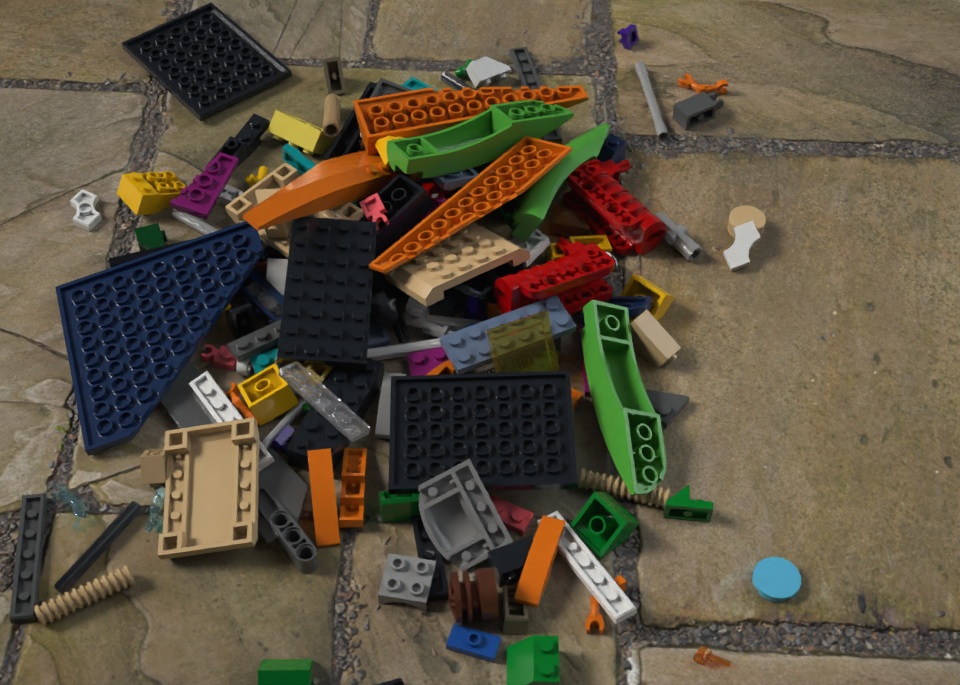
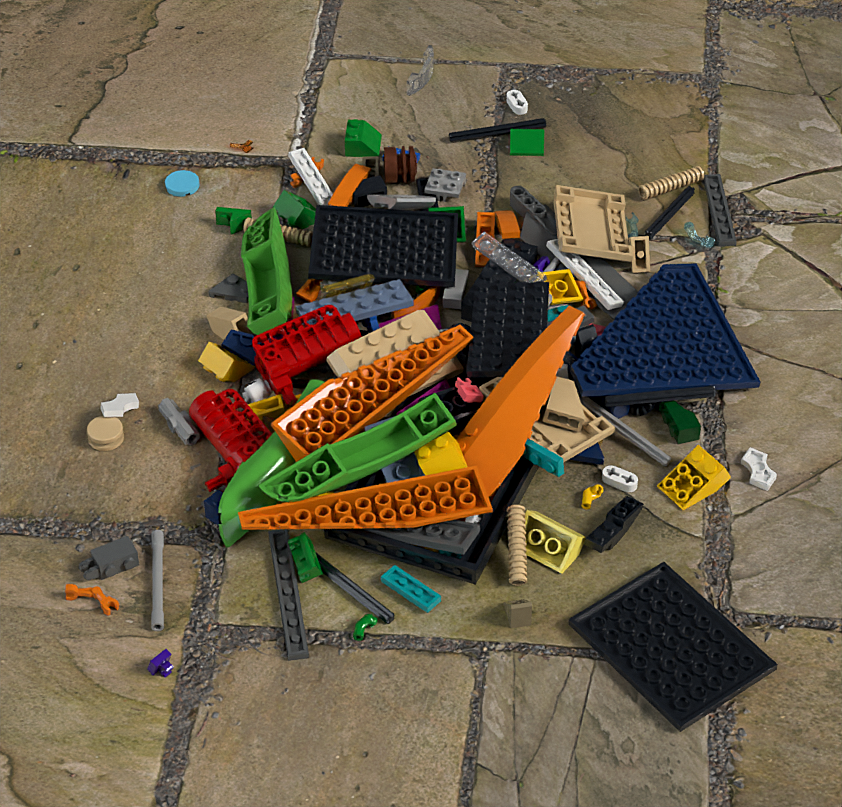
camera: 175 degrees left, 5 degrees down
magenta wing [169,152,238,220] -> none
white slope [466,56,511,88] -> none

